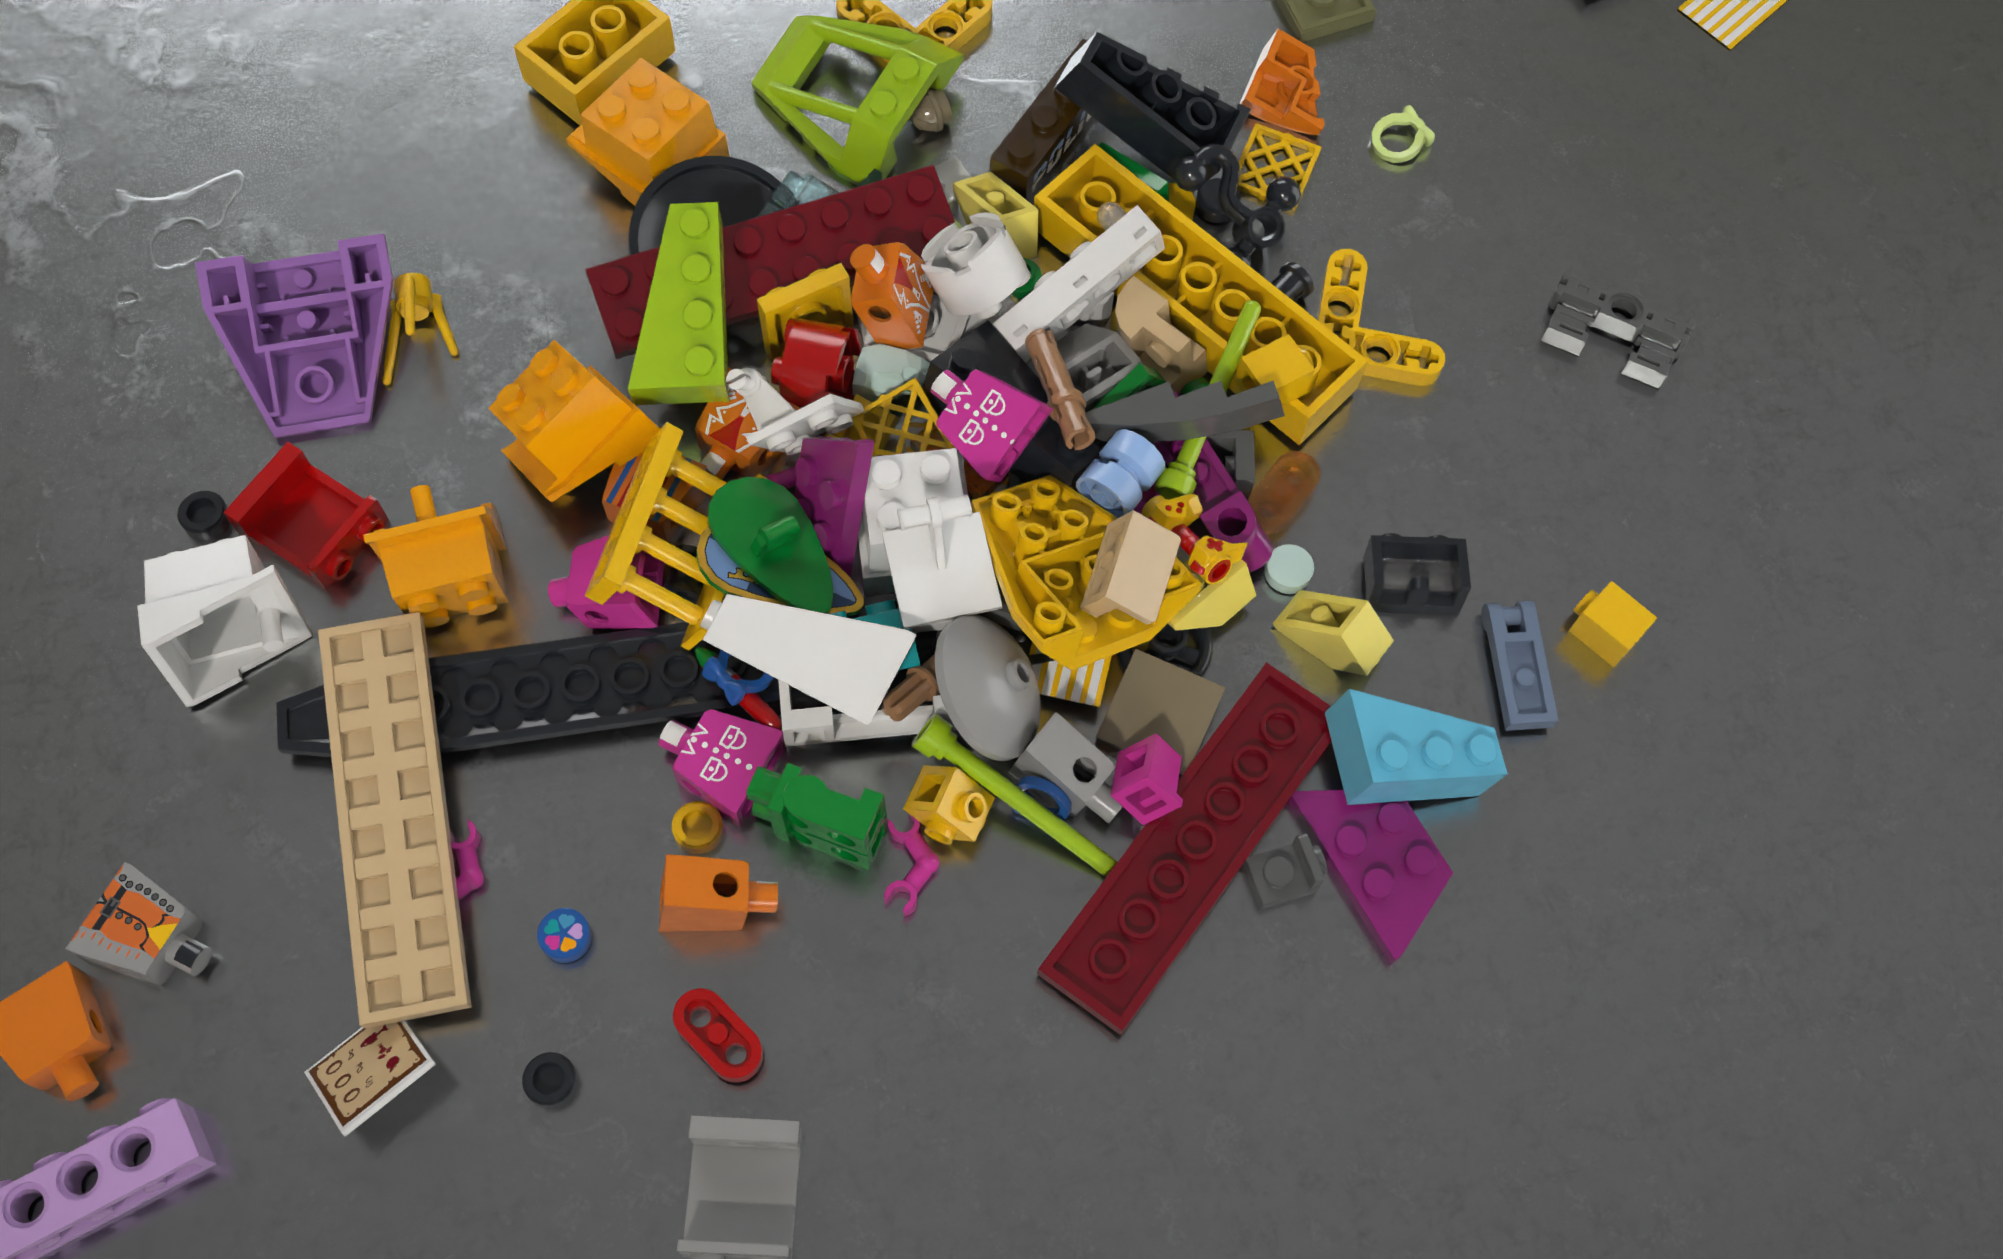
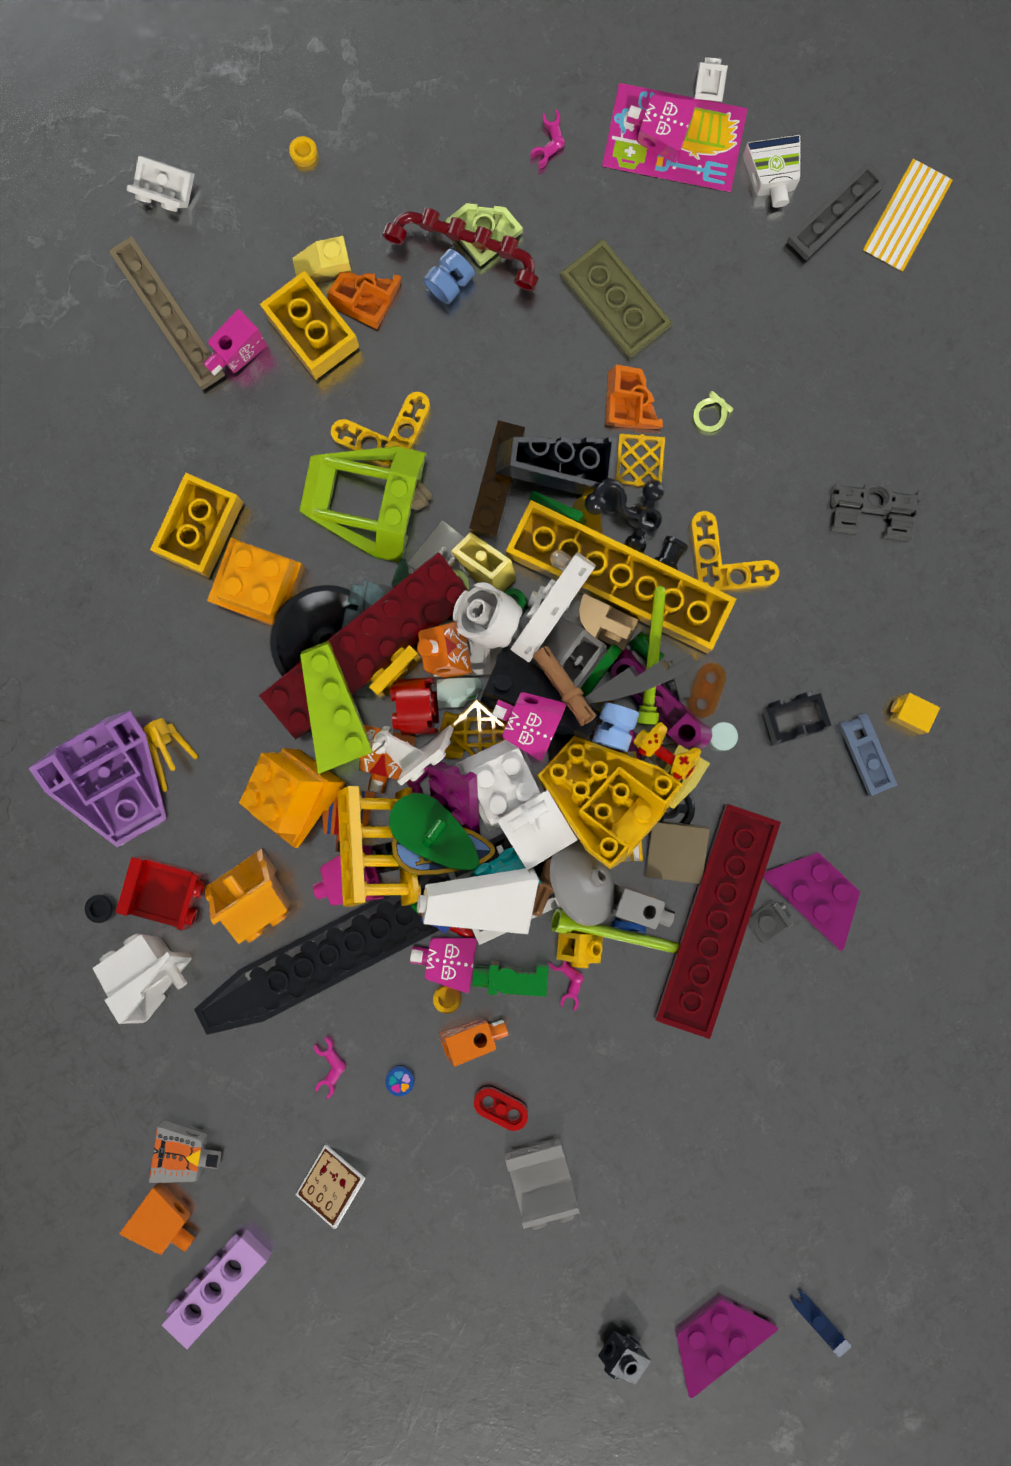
camera: 15 degrees left, 20 degrees up
tan plate [318,612,472,1028] -> none
black tile [522,1052,579,1109] -> none
tan panel [1080,510,1181,624] -> none
dark pink brick [1110,733,1183,825] -> none
yellow brick [1235,334,1315,406] -> none
light yellow slope [1272,590,1394,676] -> none
medium azure wedge [1325,689,1508,805] -> none

